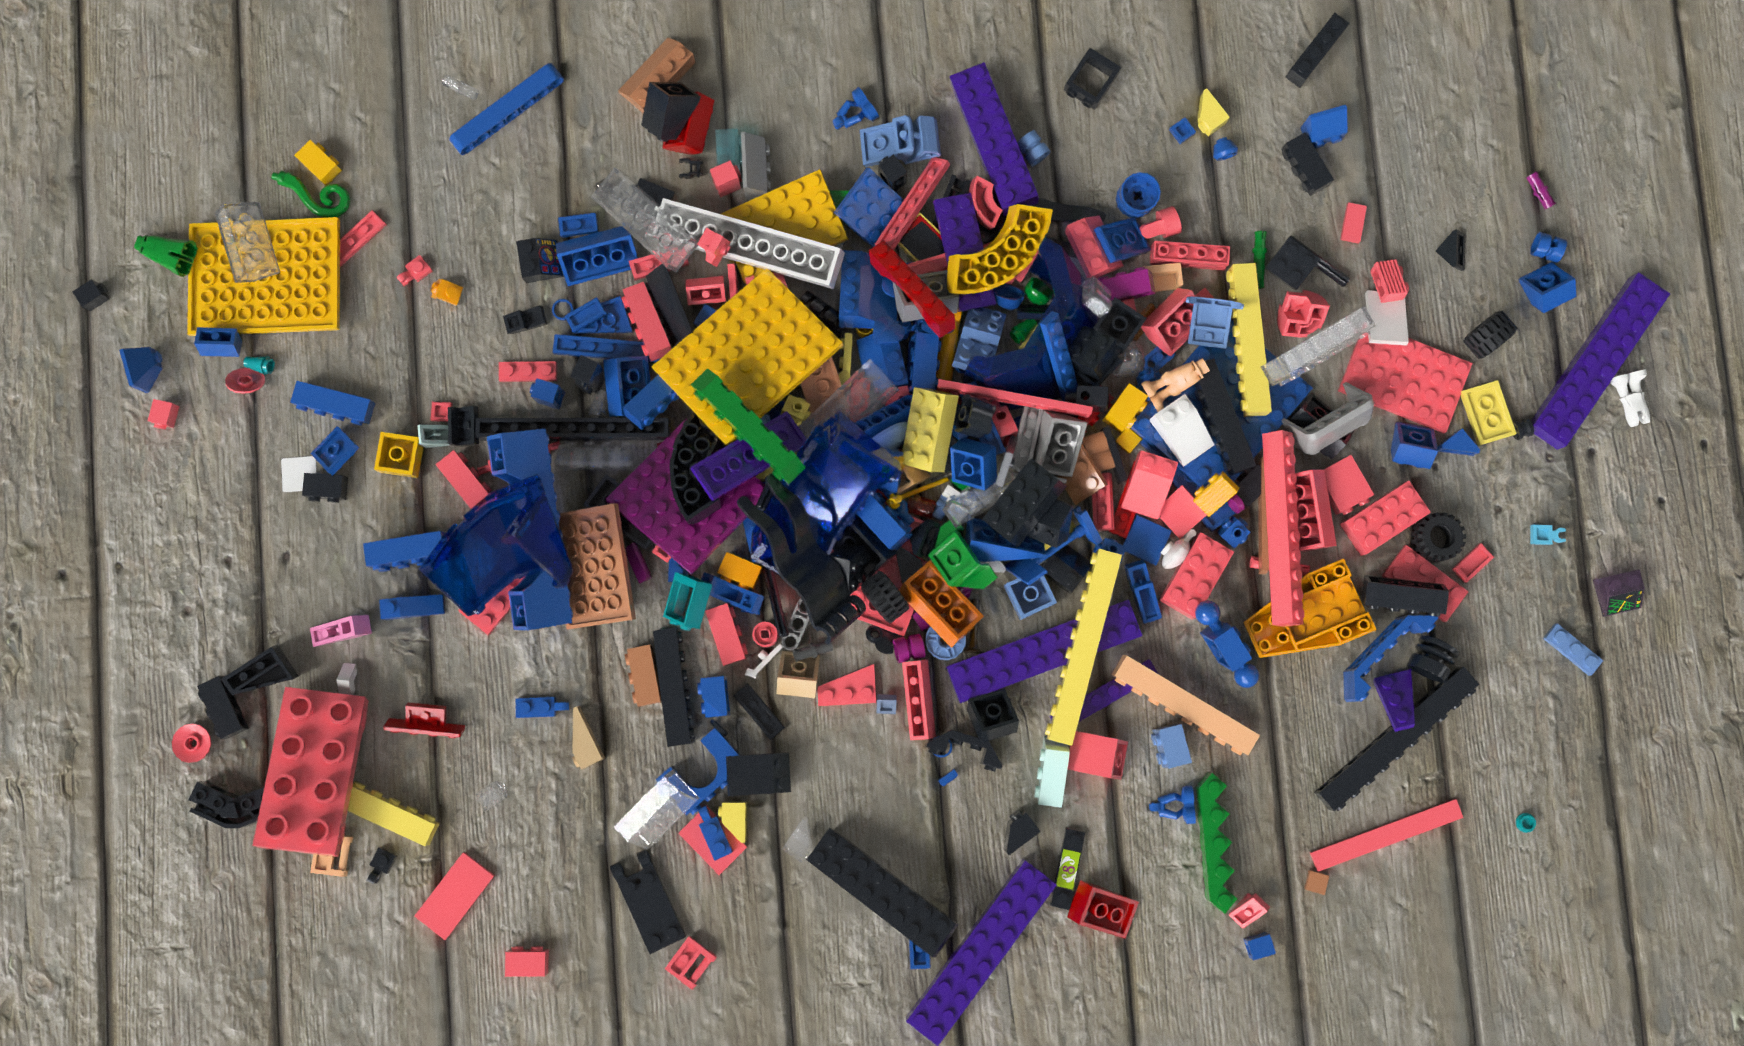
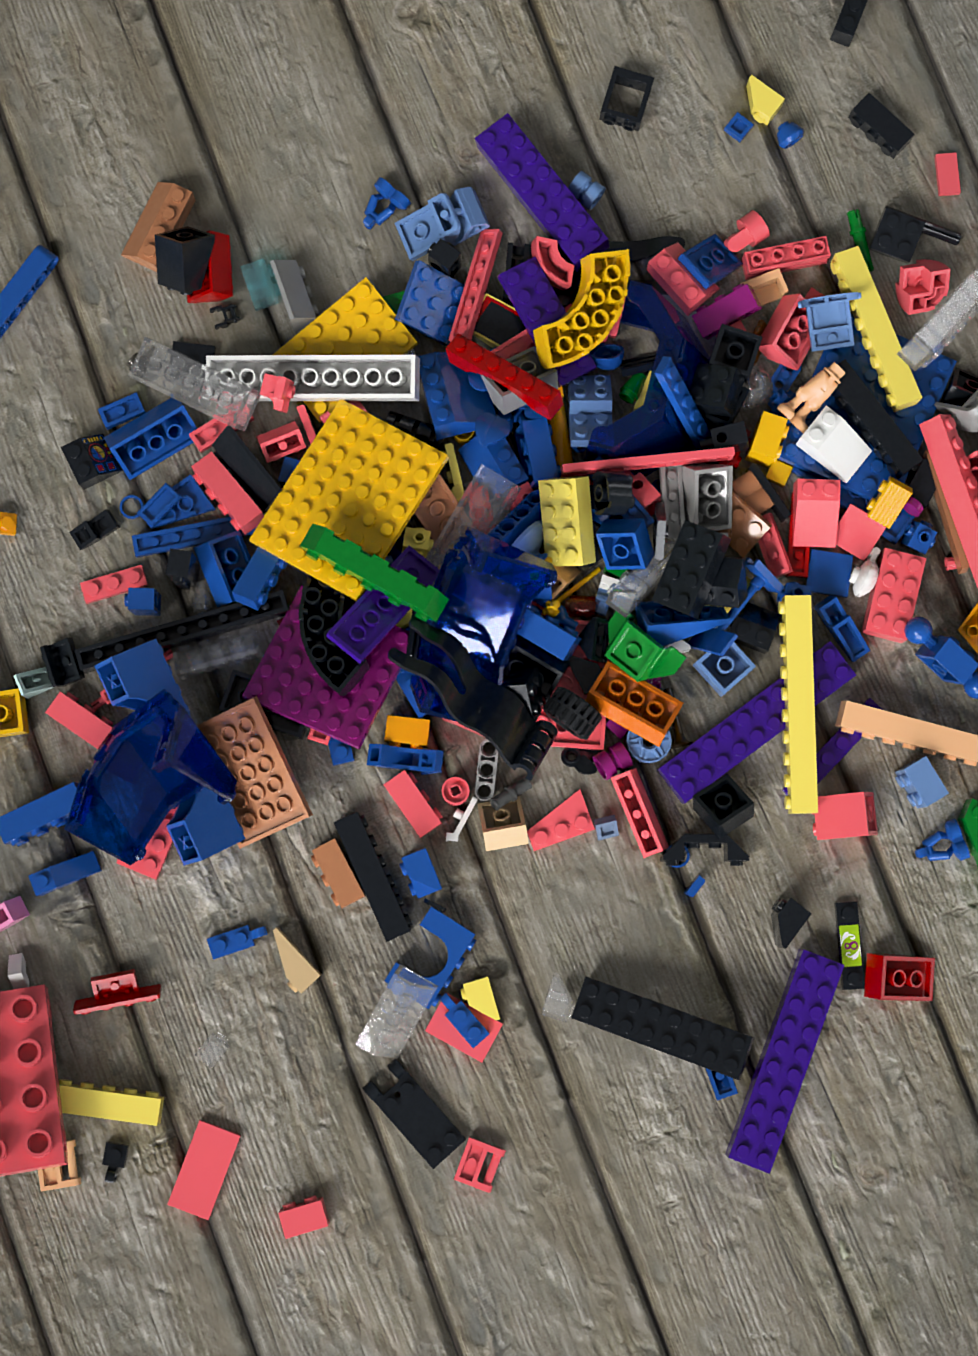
camera: 20 degrees left, 0 degrees up
coral tile [431,402,453,422] -> none
magenta slope [625,542,652,584] -> none
teal window [663,572,712,631] -> none
coral brick [710,160,742,198] -> none
black slope [726,752,791,796] -> none
black tile [733,683,785,740] -> none
black axle [762,565,789,637] -> none
green hair [1025,277,1053,305] -> none
light aqua wedge [1034,736,1070,808] -> none
clear brick [1082,276,1112,318] -> none
blue wheel [1116,172,1161,218] -> none
blue slope [1300,105,1348,149] -> none

